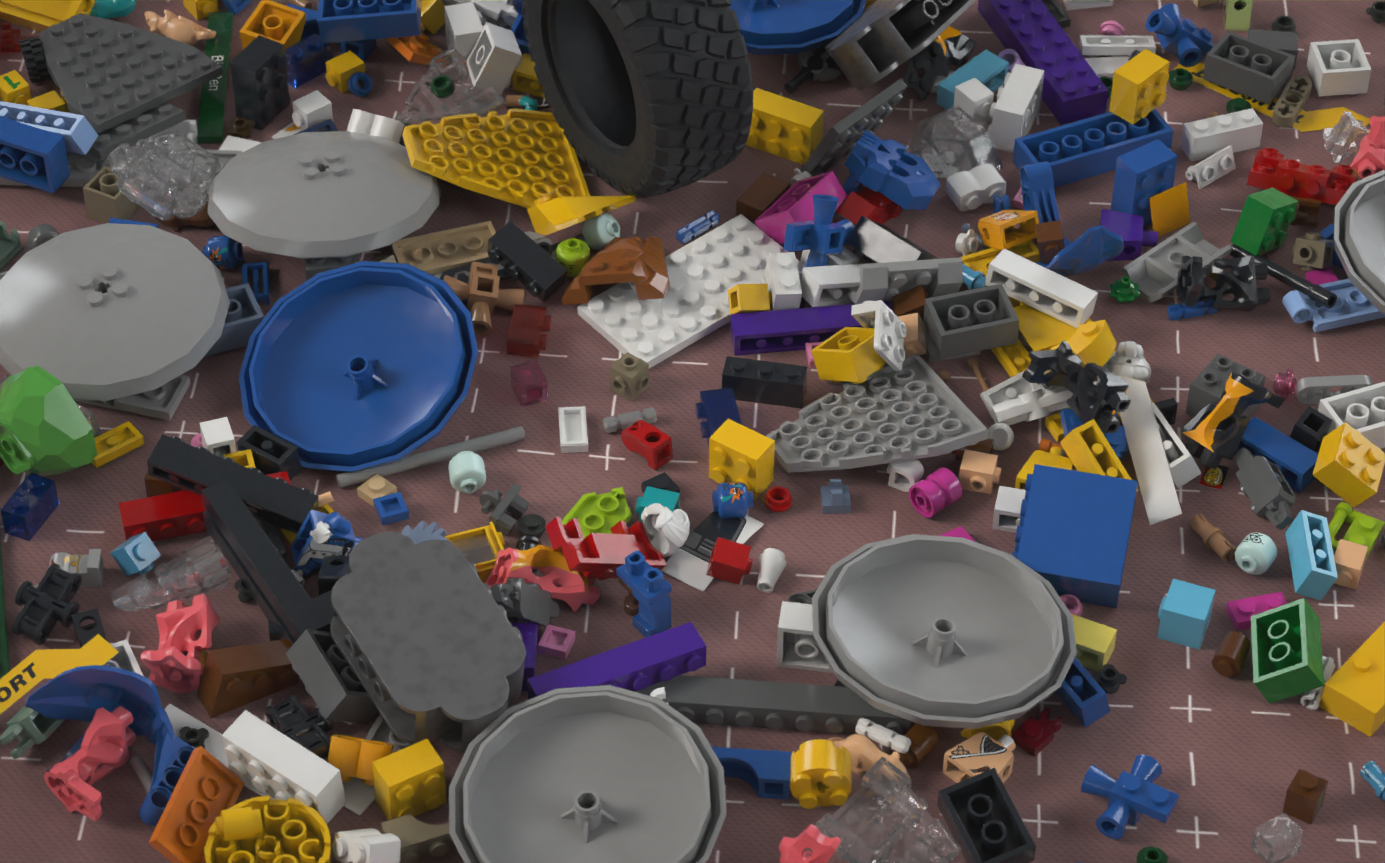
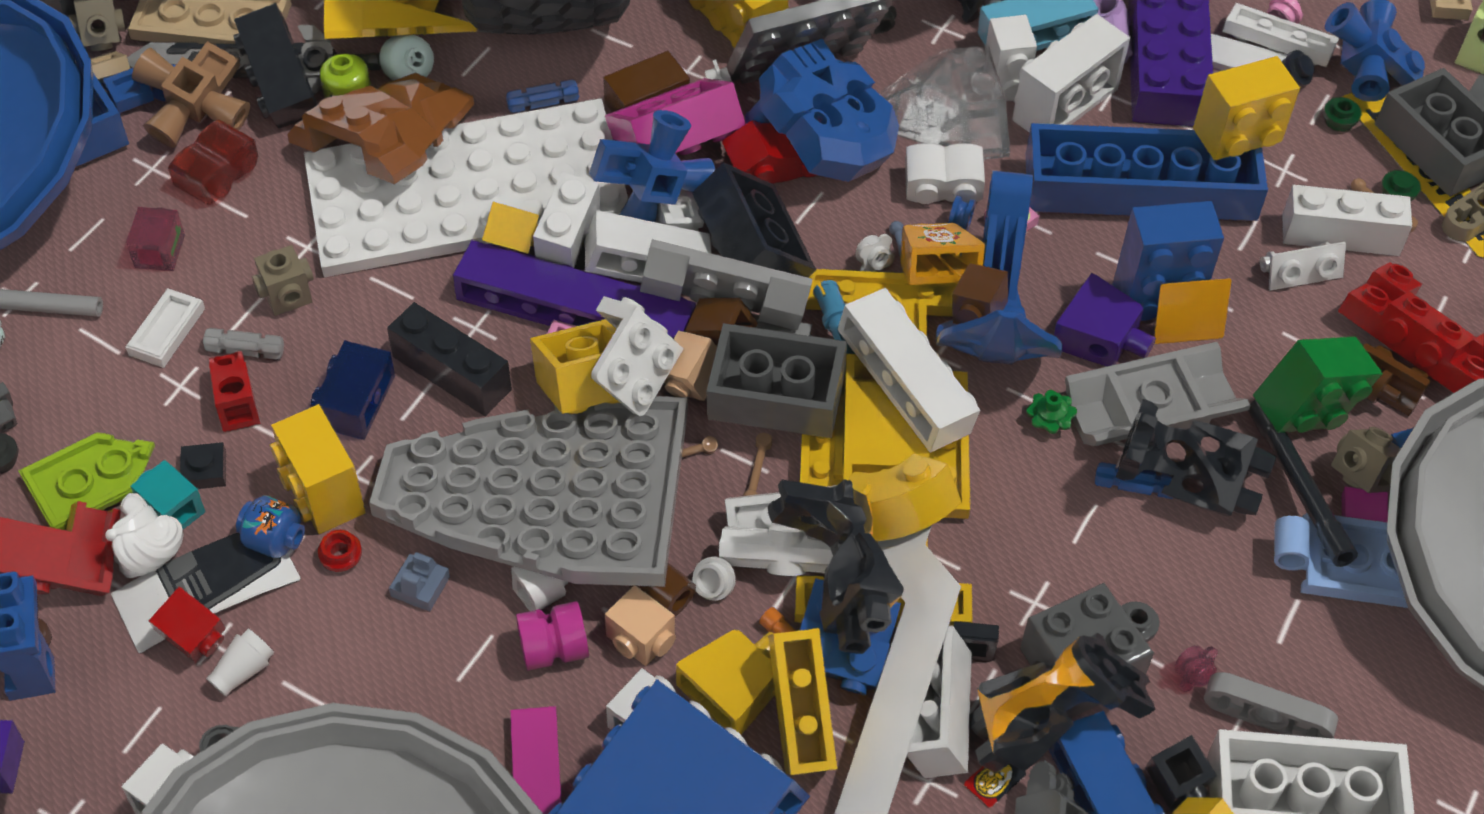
camera: 25 degrees right, 10 degrees up
white hair [1106,341,1151,384] -> none

